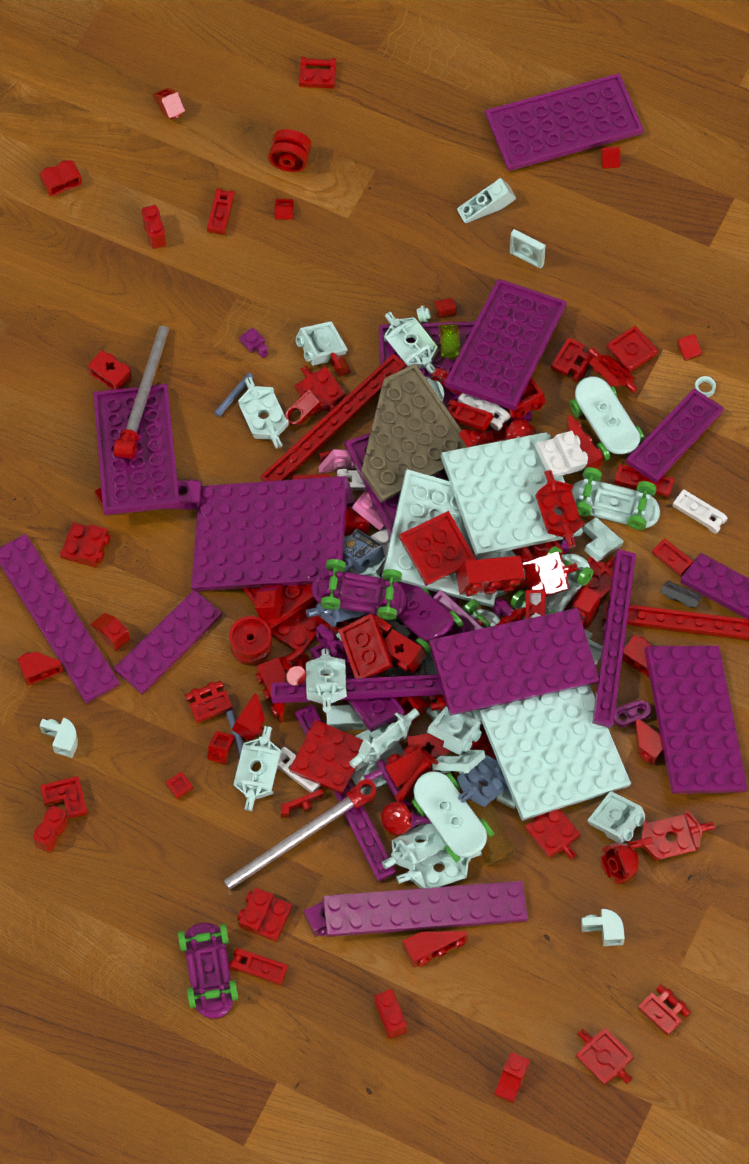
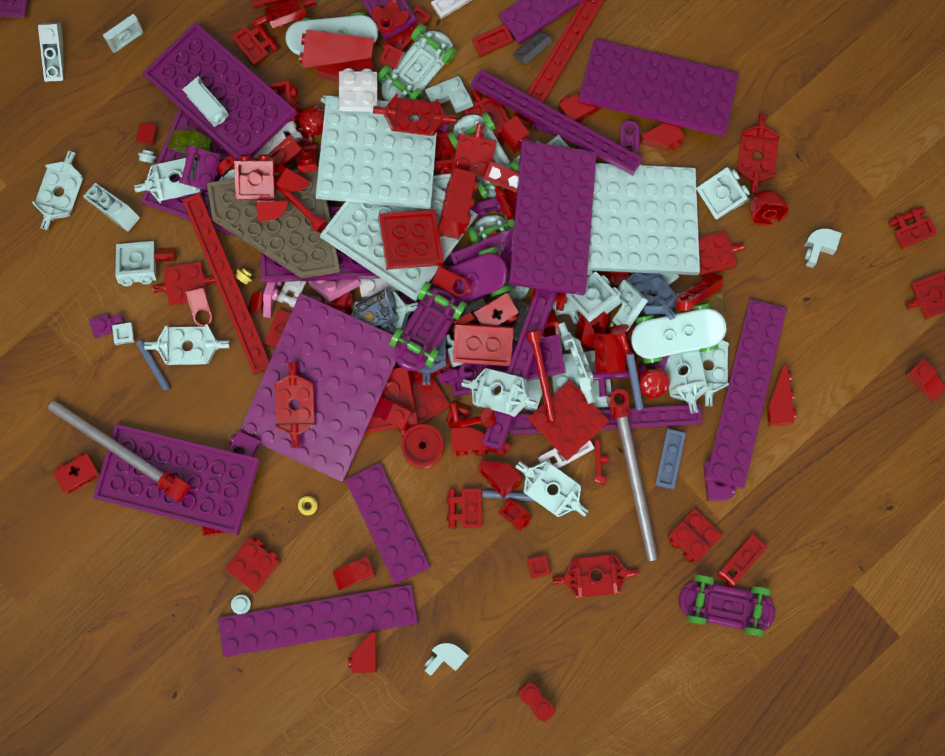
camera: 70 degrees left, 15 degrees up
red plate [40,776,88,819] -> none
red brick [374,989,407,1039] -> none
none -> light aqua plate [32,151,83,230]
none -> light aqua slope [83,183,140,232]
none -> light aqua plate [112,322,135,345]
none -> magenta plate [179,146,220,191]
none -> light aqua window [182,76,229,127]
none -> light aqua plate [231,595,251,614]
none -> plate [234,154,275,199]
none -> light yellow plate [235,268,253,285]
none -> red brick [255,199,288,221]
none -> red plate [273,362,315,448]
none -> red piece [274,177,328,233]
none -> red brick [275,163,310,192]
none -> light yellow plate [298,496,318,515]
none -> red slope [299,30,374,68]
none -> red plate [372,0,409,34]
none -> red plate [379,44,405,70]
none -> red piece [432,266,472,296]
none -> red piece [525,329,556,422]
none -> red plate [552,554,639,598]
none -> sand blue bar [626,353,644,410]
none -> sand blue plate [655,429,686,490]
none -> red beam [676,274,723,311]

